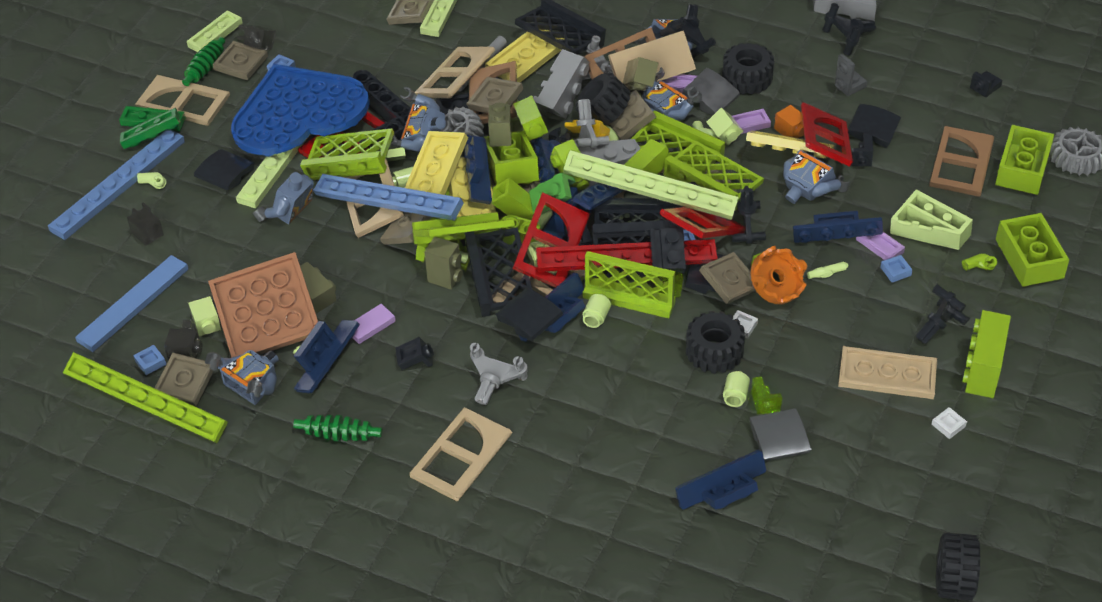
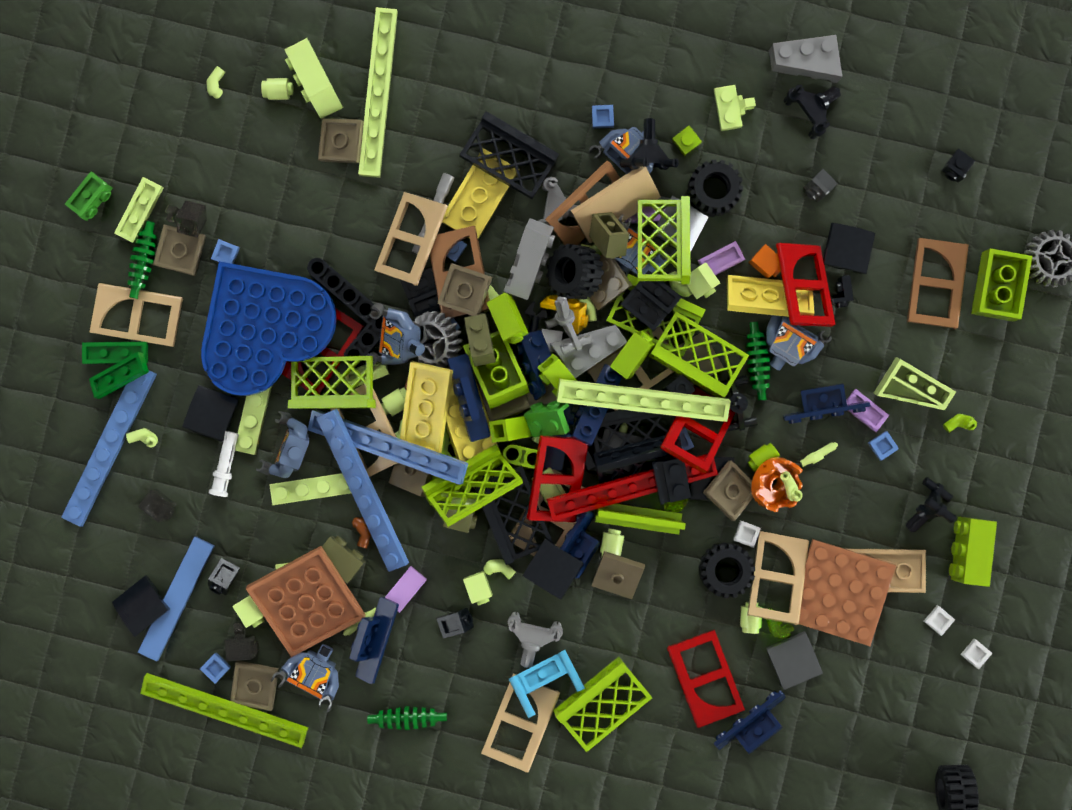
camera: 10 degrees left, 40 degrees up
lime brick [996,213,1069,287] -> none
none -> bright green bracket [65,171,113,221]
none -> black slope [112,575,170,637]
none -> white pin [208,431,239,497]
none -> bracket [208,558,240,595]
none -> yellowish green plate [269,473,351,505]
none -> medium blue plate [316,408,409,572]
none -> dark orange arm [352,517,371,548]
none -> yellowish green brick [463,571,493,605]
none -> yellowish green arm [483,559,516,579]
none -> medium azure plate [509,650,585,718]
none -> lime fence [553,656,652,752]
none -> medium blue plate [592,105,614,129]
none -> dark tan plate [592,551,645,599]
none -> black slope [620,270,682,332]
none -> lime fence [638,196,691,284]
none -> red window [667,629,745,728]
none -> lime plate [672,126,702,156]
none -> yellowish green hinge [714,85,756,131]
none -> green piece [746,322,770,401]
none -> tan window [747,531,809,625]
none -> yellowish green arm [780,471,802,502]
none -> nougat plate [799,539,896,646]
none -> white tile [960,639,992,669]

